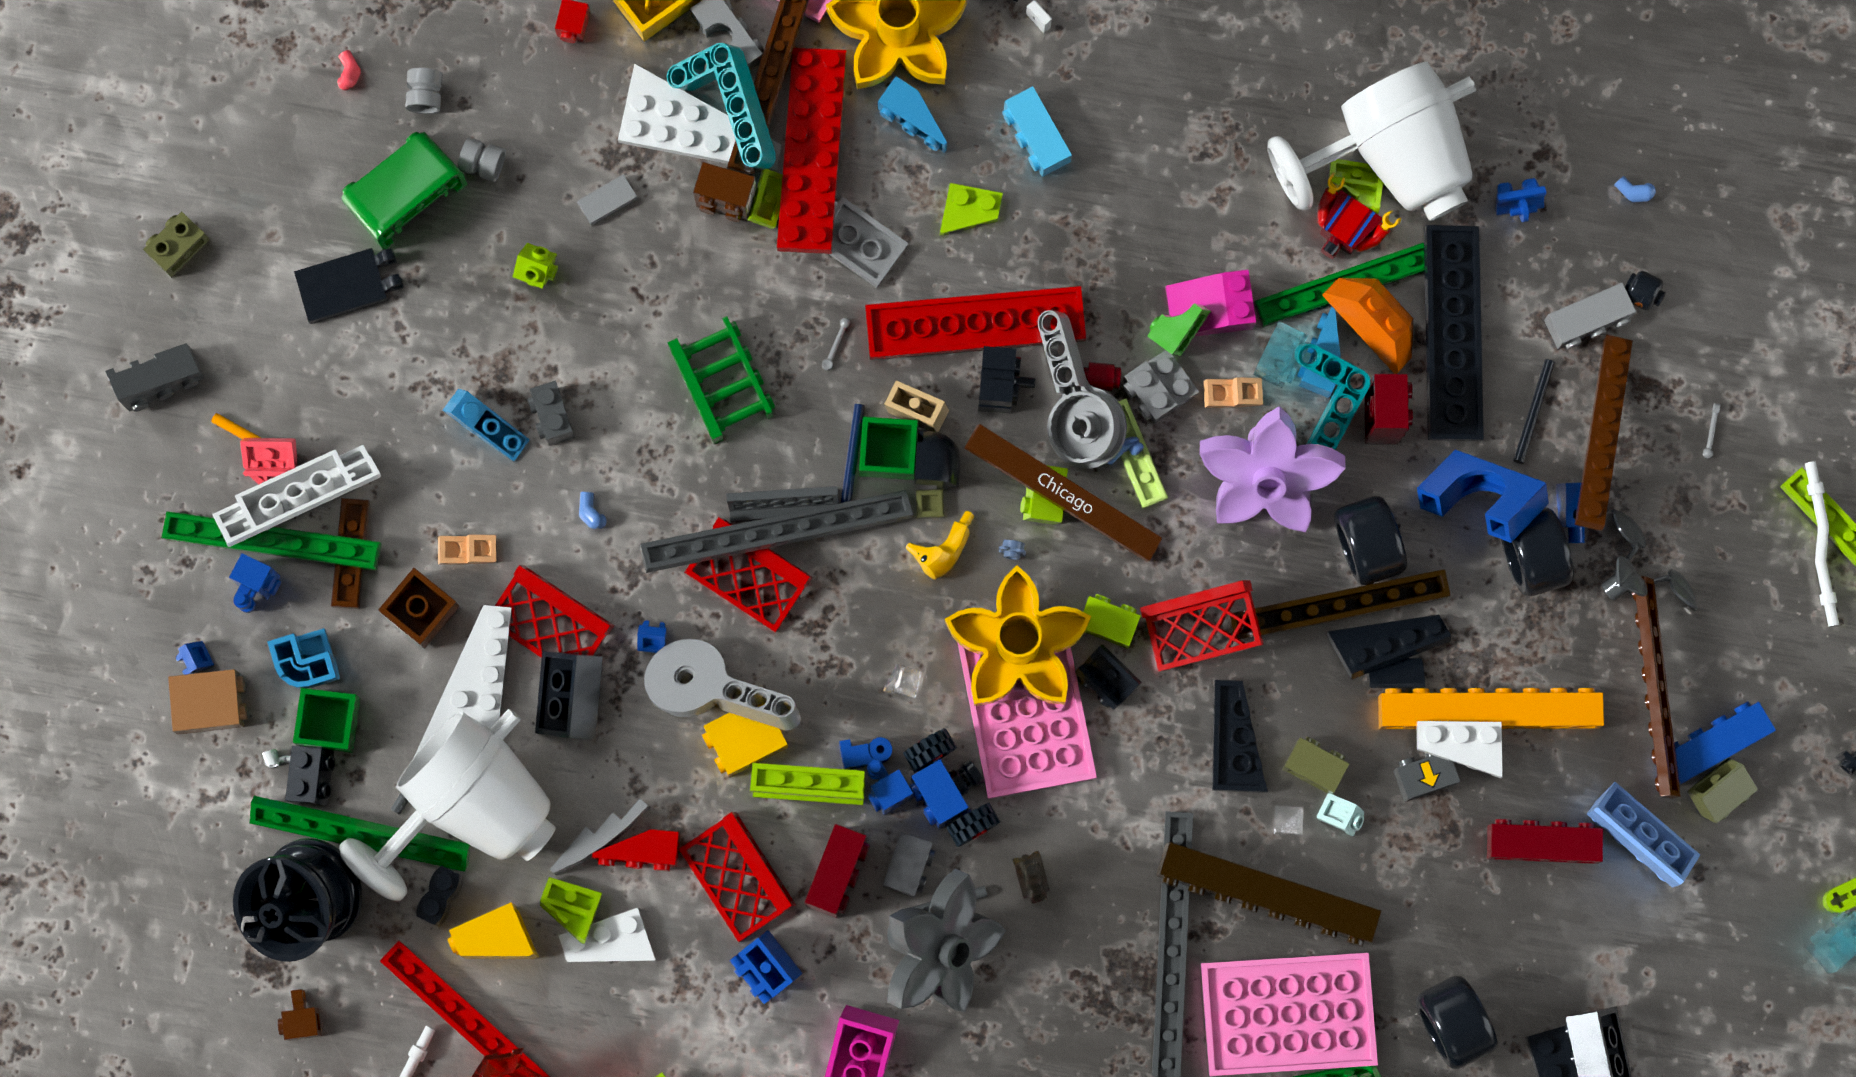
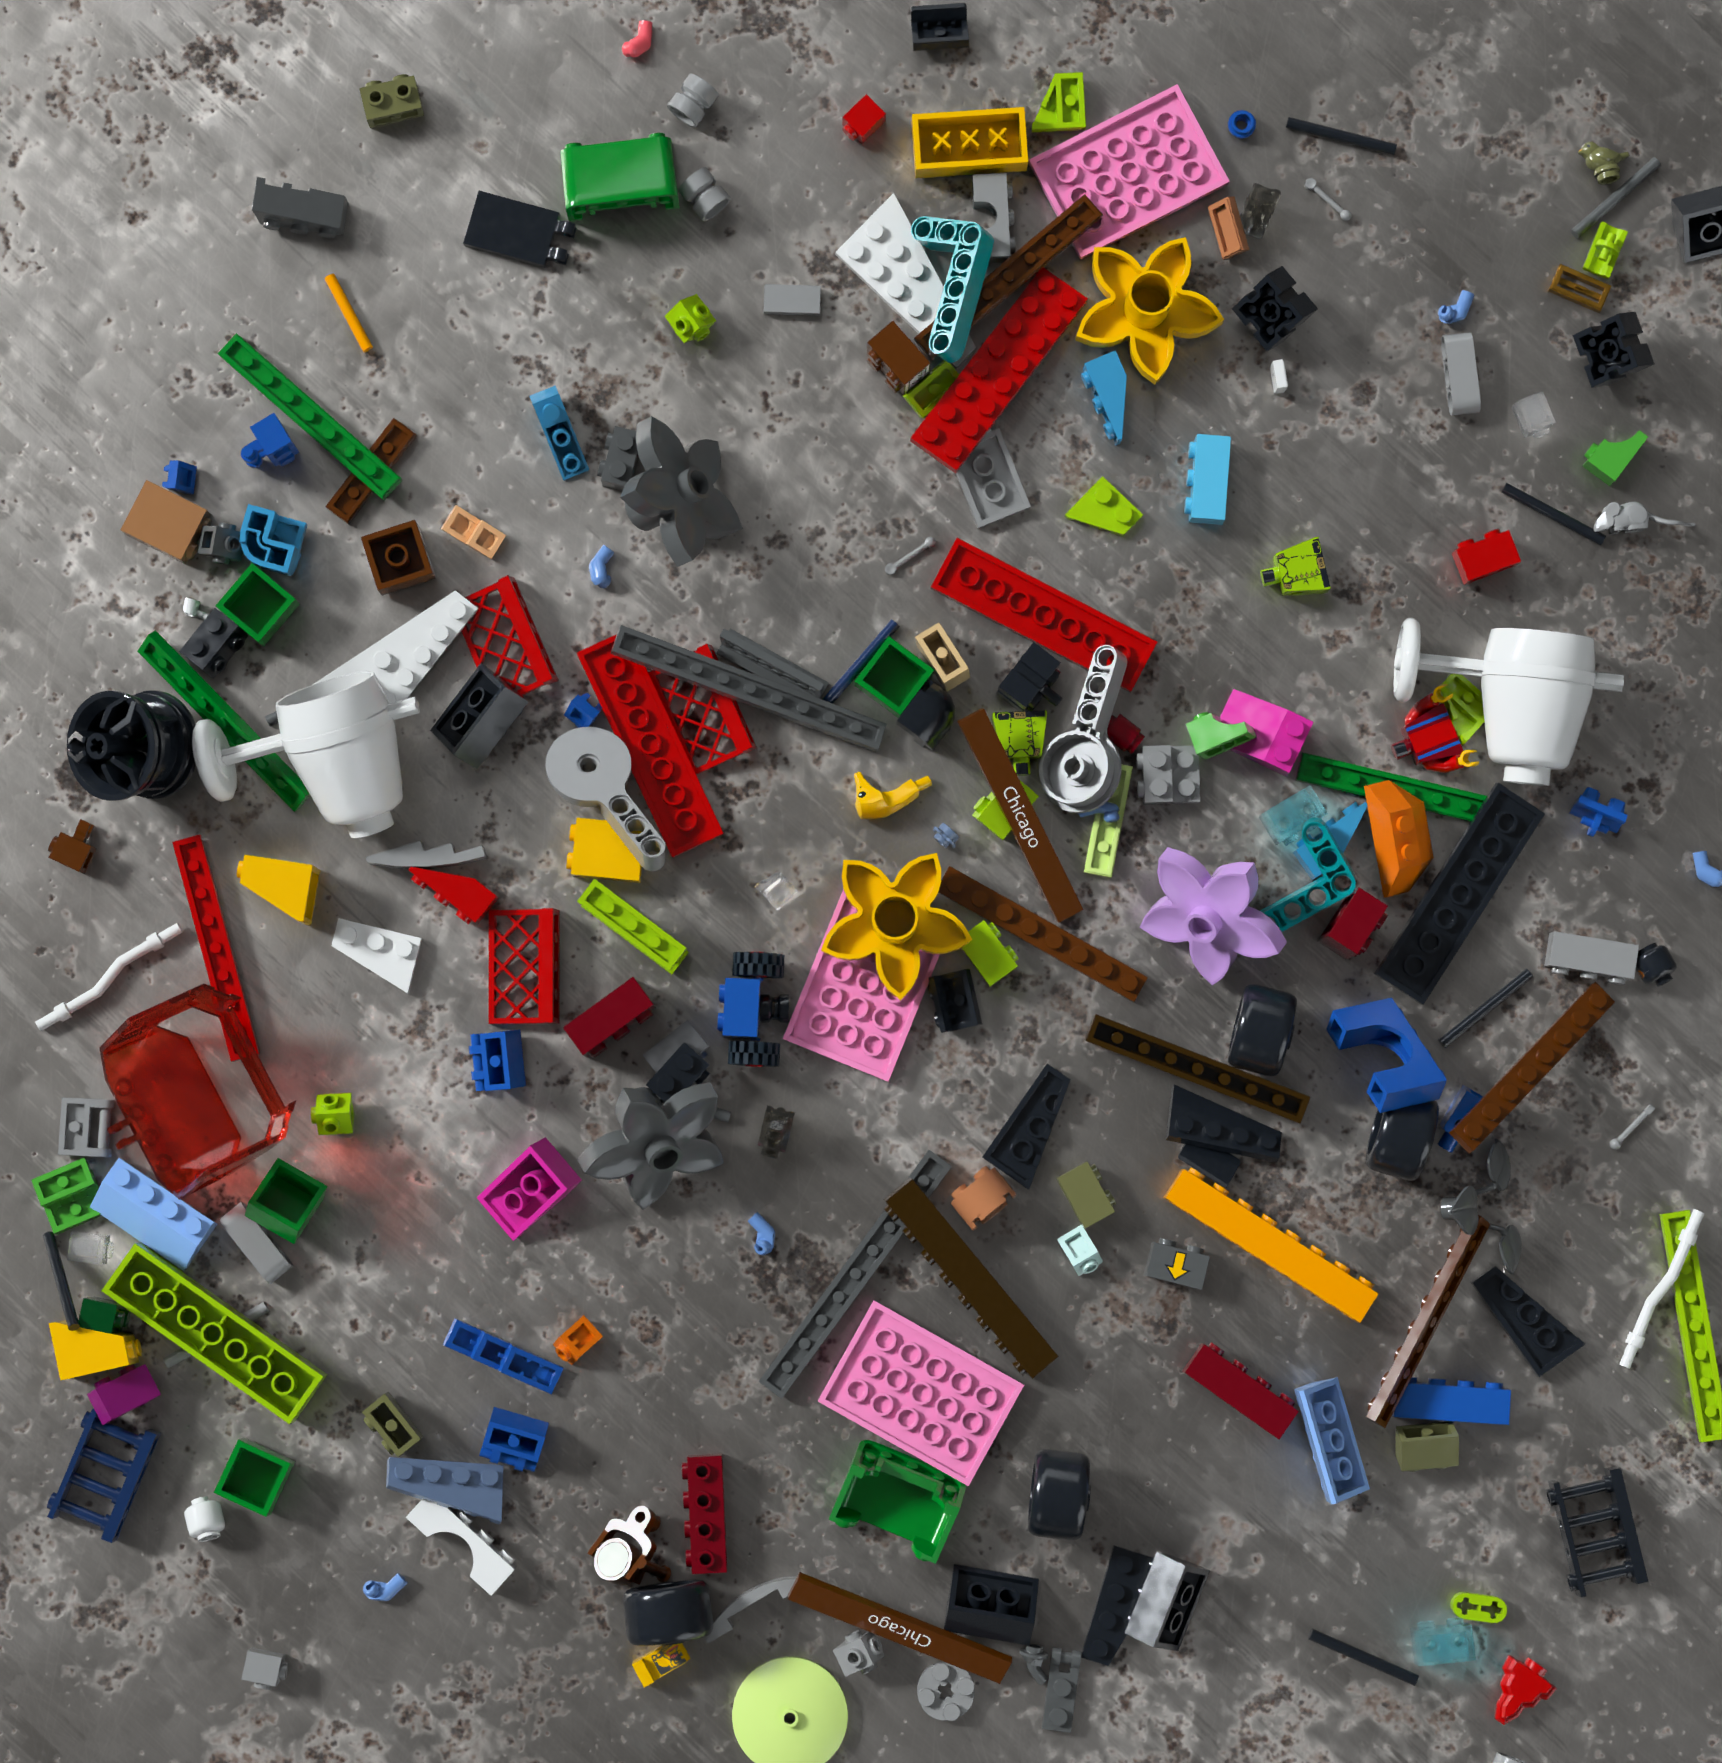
camera: 30 degrees right, 5 degrees up
white slope [212,445,381,547] -> none
coral slope [240,438,297,484] -> none
black brick [416,866,463,927] -> none
lime wing [540,877,602,944] -> none
green fence [667,316,775,444] -> none
blue leg [839,737,892,770] -> none
blue brick [867,760,913,816] -> none
olive tile [916,489,944,519] -> none
red fence [1140,580,1264,672] -> none
light nougat slope [1203,377,1263,408] -> none
clear slope [1274,806,1303,835] -> none
white wing [1417,721,1502,778] -> none
none -> dark grey brick [198,523,244,565]
none -> red plate [577,634,724,858]
none -> dark grey plant [620,416,743,567]
none -> black bracket [646,1042,710,1102]
none -> medium blue arm [748,1212,775,1255]
none -> reddish brown plate [938,866,1148,1003]
none -> nougat brick [951,1166,1017,1231]
none -> lime torso [992,710,1047,776]
none -> lime torso [1260,537,1331,596]
none -> black bar [1308,1629,1419,1686]
none -> red brick [1452,529,1521,585]
none -> black wing [1470,1266,1585,1377]

